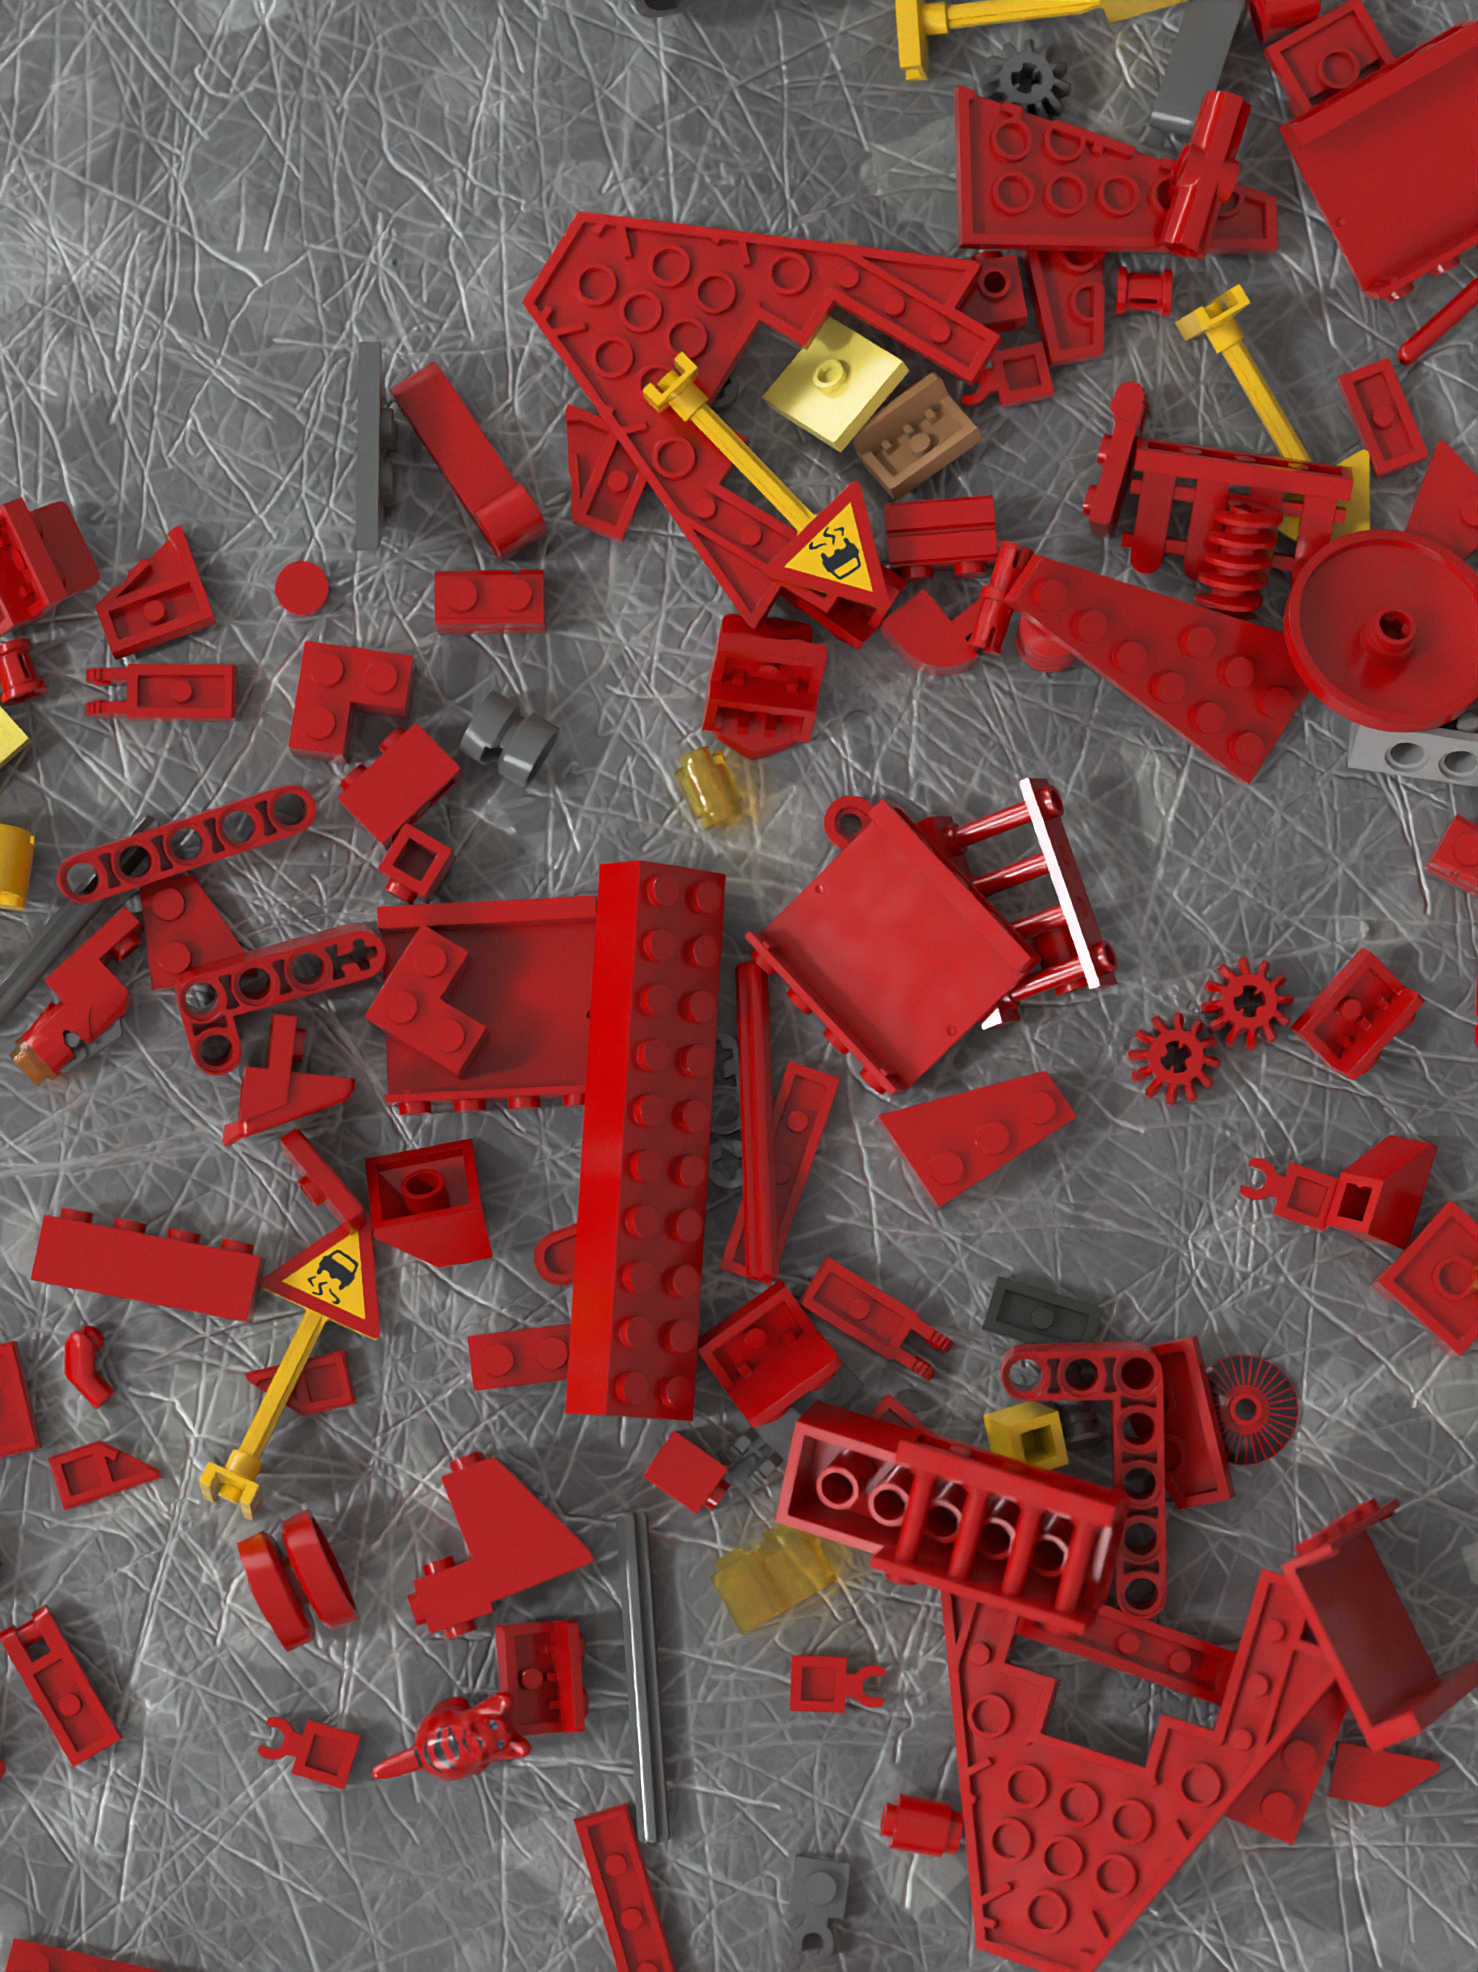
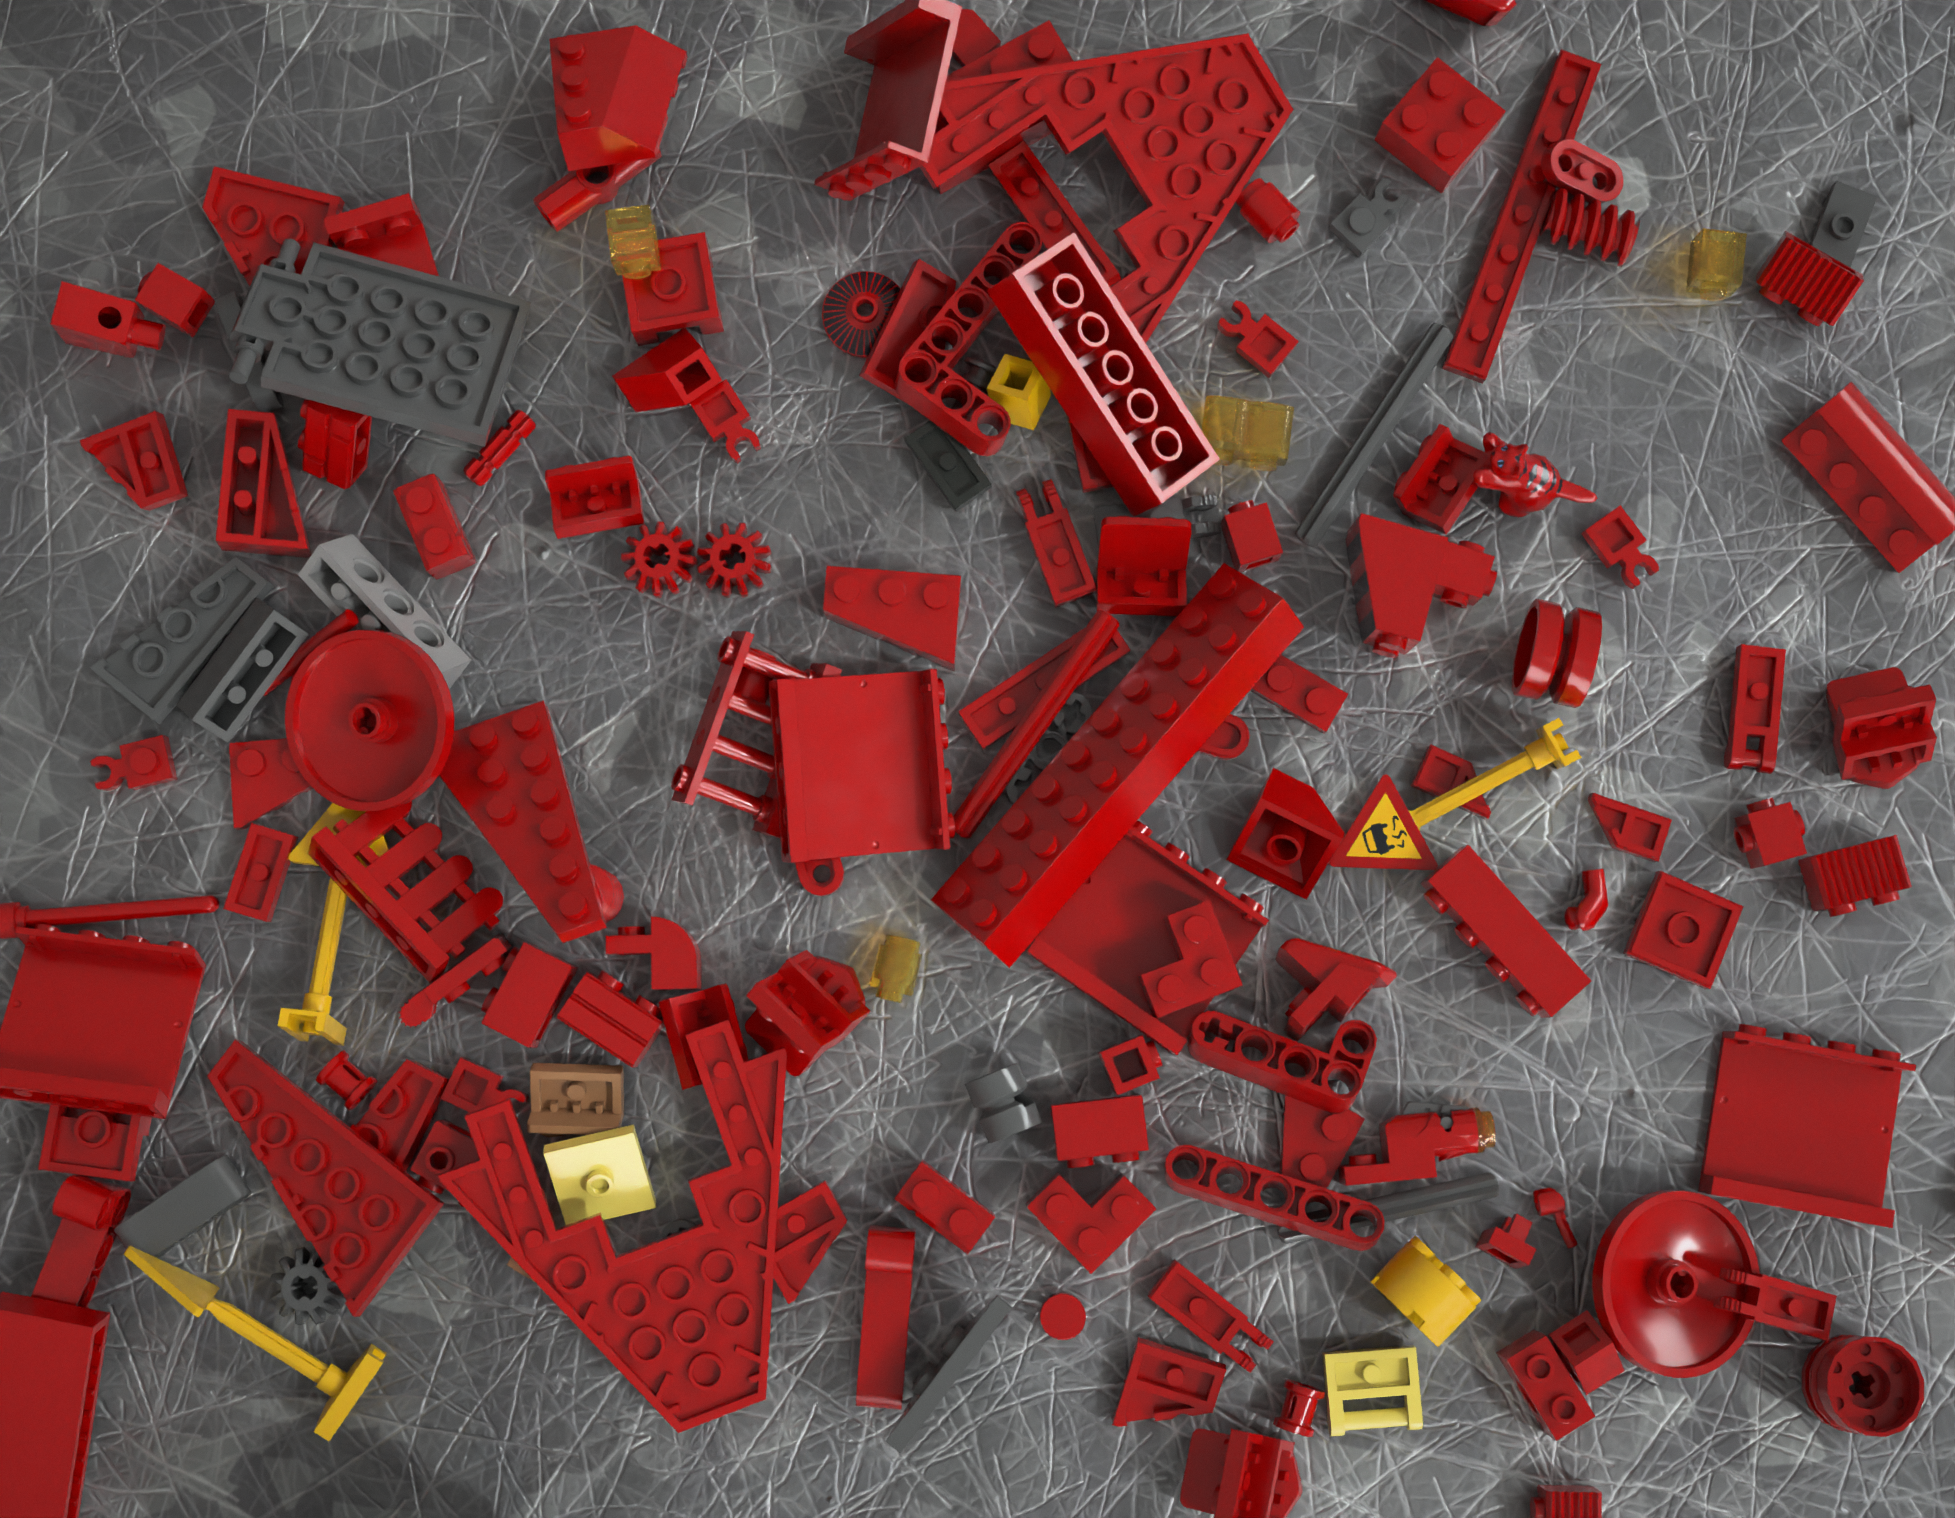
camera: 145 degrees left, 0 degrees up
red plate [280,1128,366,1236] -> none
yellow piece [642,352,890,609] -> none
red fence [869,1428,1128,1637] -> none
red pin [967,541,1034,656] -> none
red piece [1158,90,1252,260] -> none
red piece [1193,499,1283,620] -> none
none -> red brick [481,942,579,1048]

